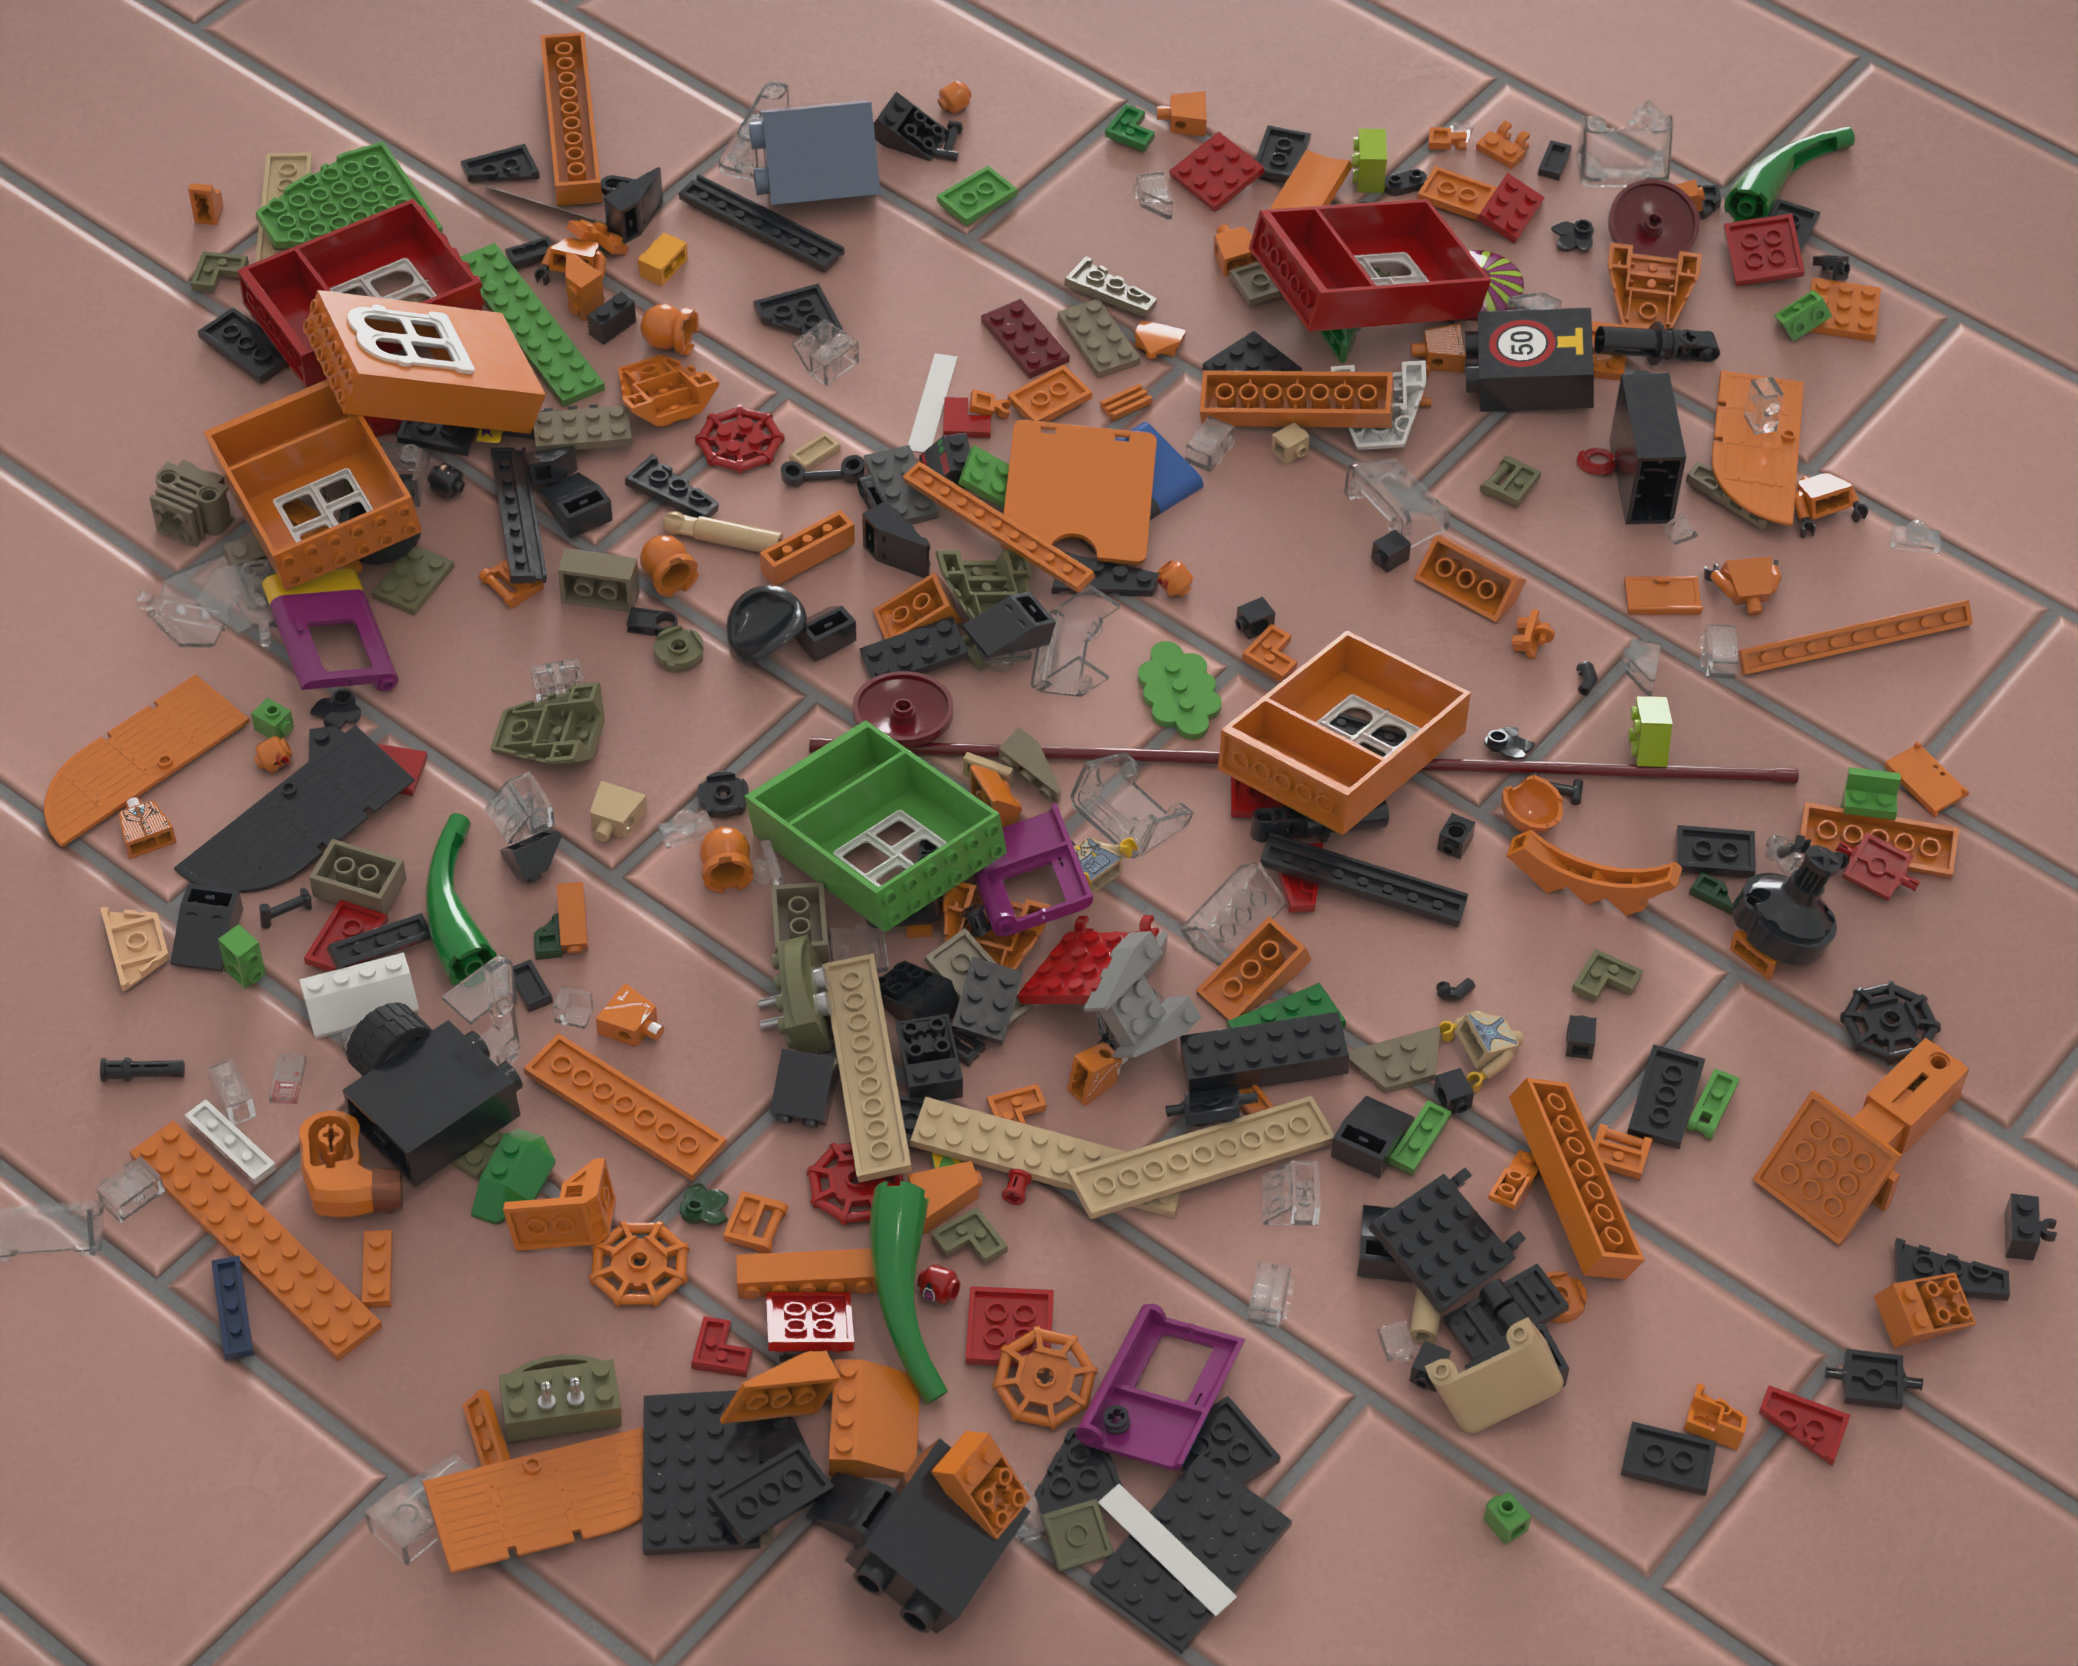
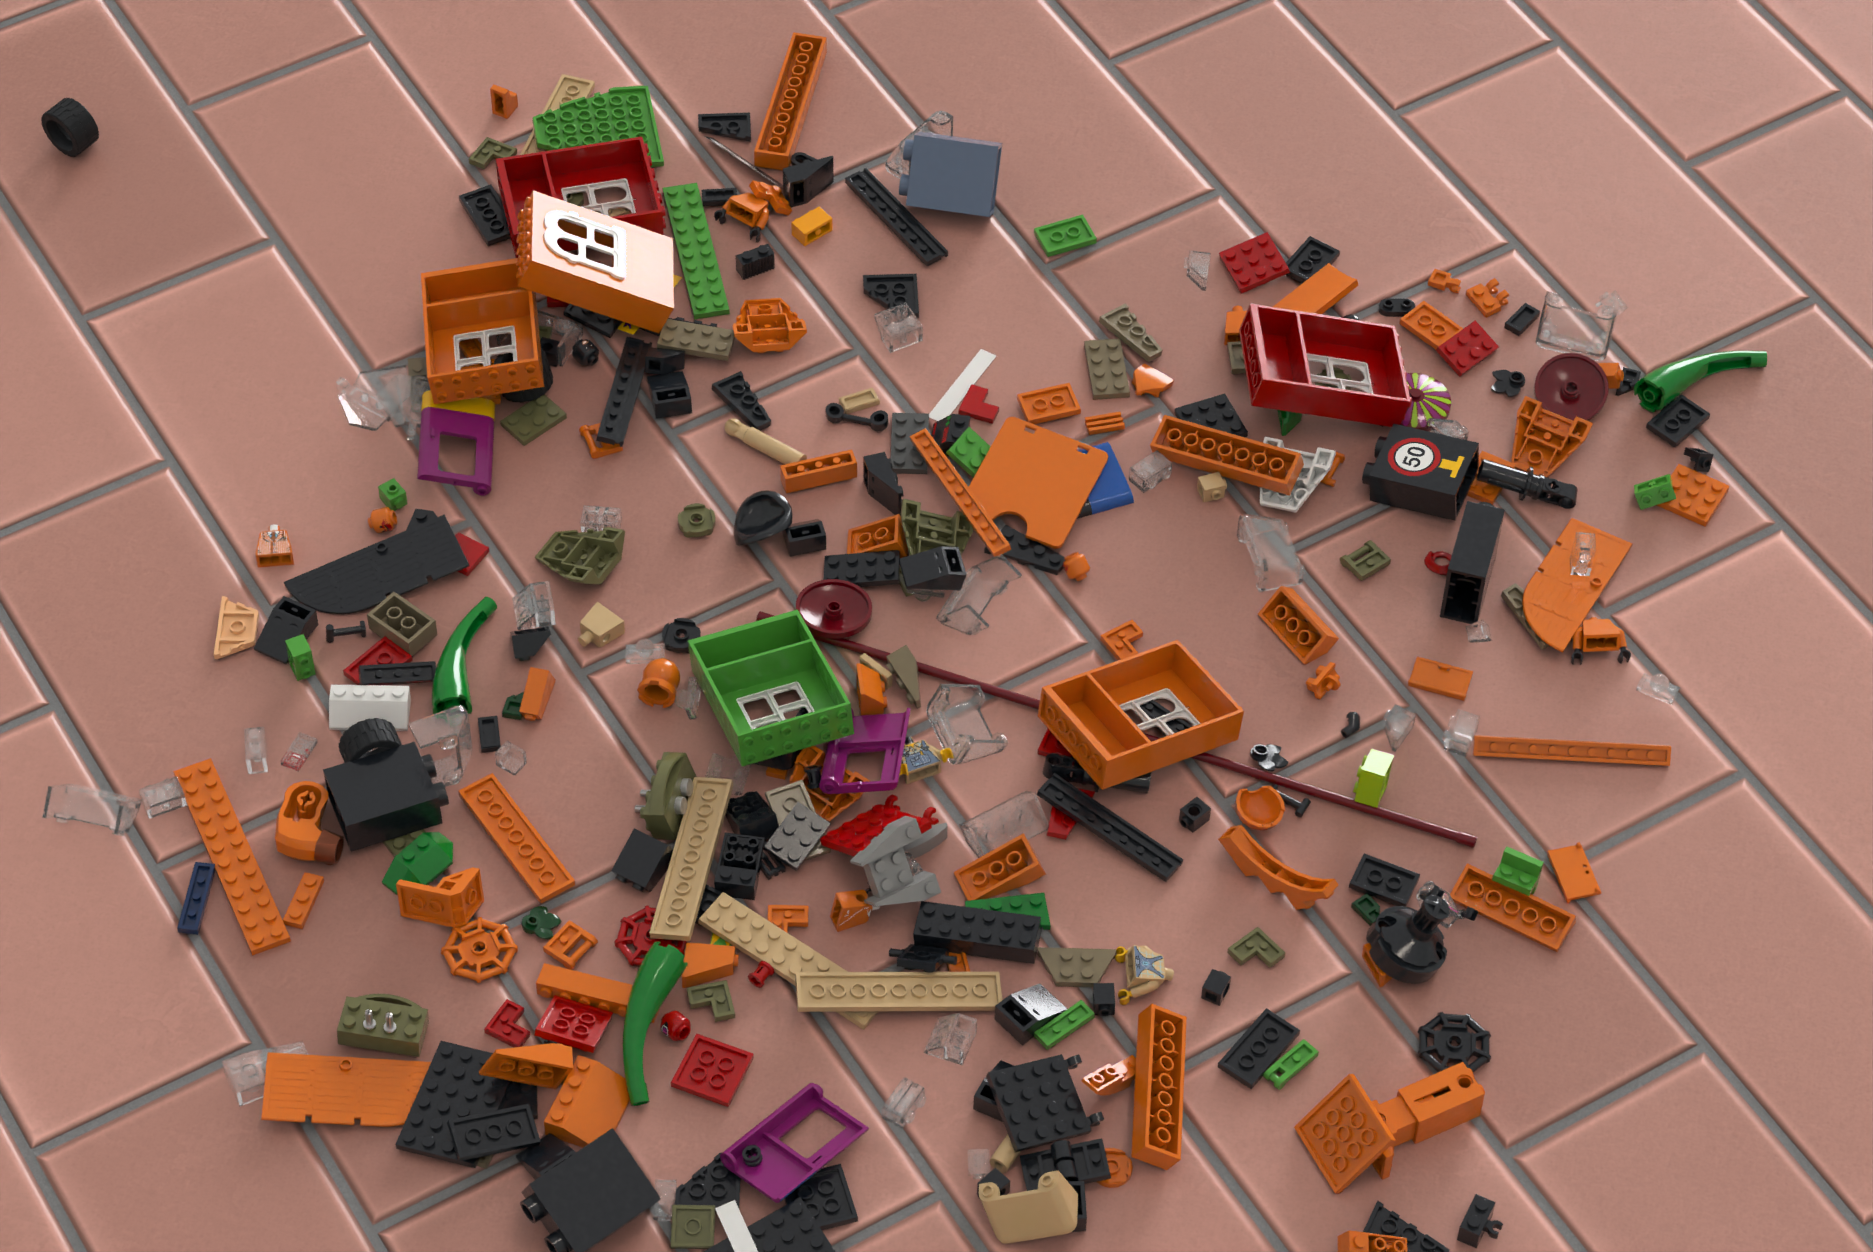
camera: 20 degrees right, 0 degrees up
orange door [44,674,250,847] -> none
black pin [100,1057,185,1082] -> none
dark tan piece [149,460,235,547] -> none
white plate [185,1099,277,1185] -> none
black plate [310,689,361,729] -> none
orange plate [462,1389,511,1466] -> none
dark tan brick [558,548,640,612] -> none
orange slope [565,251,604,321] -> none
orange torso [596,983,664,1046] -> none
black piece [626,607,678,636] -> none
orange tile [639,535,699,597] -> none
orange tile [640,304,699,355] -> none
red plate [695,405,785,474] -> none
dark tan brick [771,882,829,964] -> none
black piece [856,474,885,510] -> none
black slope [874,91,949,161] -> none
orange slope [931,1431,1031,1539] -> none
black piece [935,120,963,161] -> none
orange head [937,81,972,114] -> none
orange plate [969,389,1011,419] -> none
dark red plate [981,299,1070,379] -> none
orange plate [992,1326,1098,1430] -> none
green plate [1105,104,1155,152] -> none
bright green plate [1138,641,1222,740] -> none
orange torso [1157,91,1207,136] -> none
black brick [1235,596,1275,639] -> none
lime brick [1351,128,1387,193] -> none
black brick [1371,529,1411,573] -> none
orange torso [1410,324,1466,373] -> none
black arm [1436,978,1475,1001] -> none
clear slope [1448,119,1474,143] -> none
orange plate [1594,1123,1653,1180] -> none
orange torso [1704,556,1782,616] -> none
red plate [1724,214,1805,286] -> none
red plate [1836,832,1920,901] -> none

